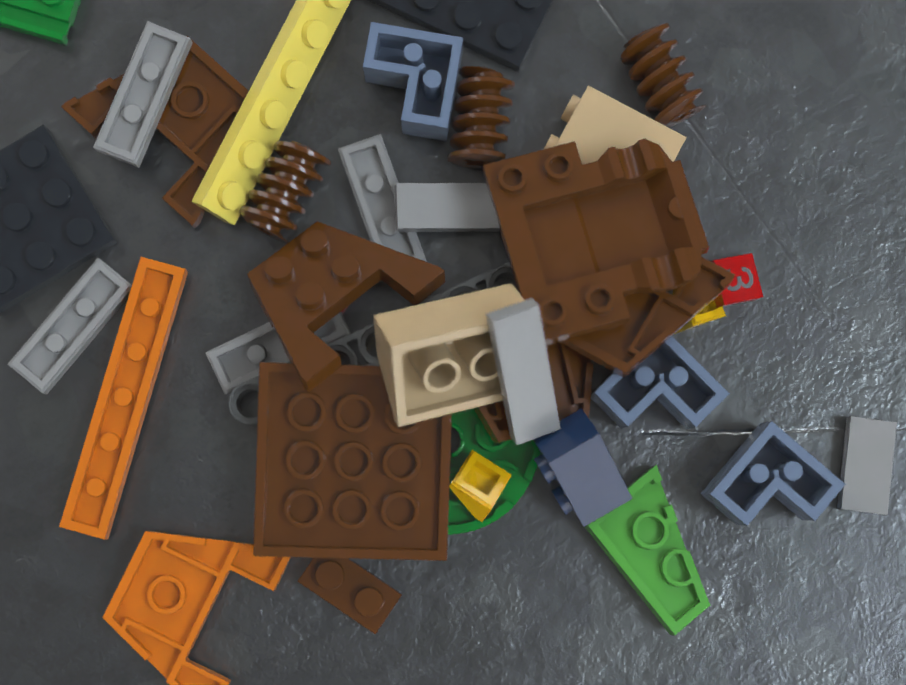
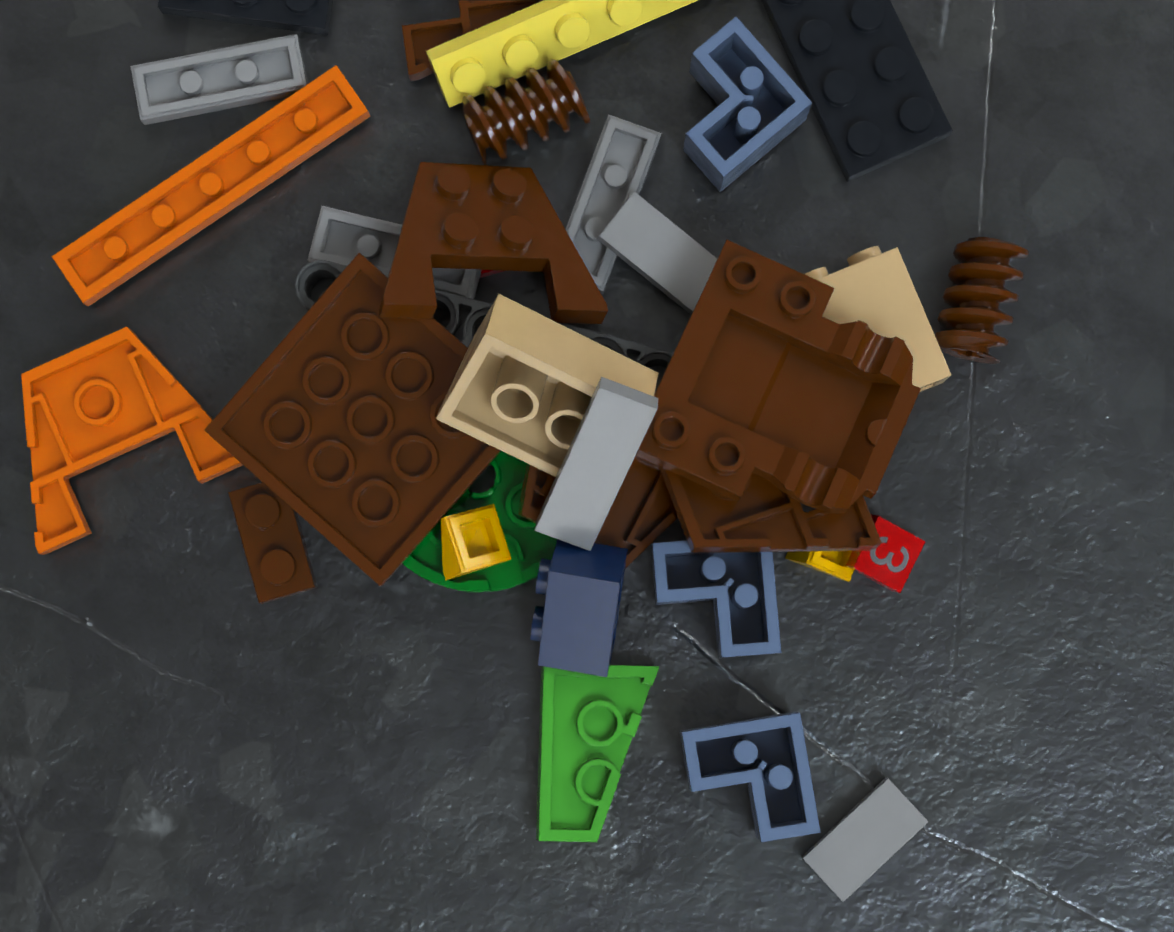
camera: 50 degrees right, 0 degrees up
reddish brown piece [447,66,515,169] -> none

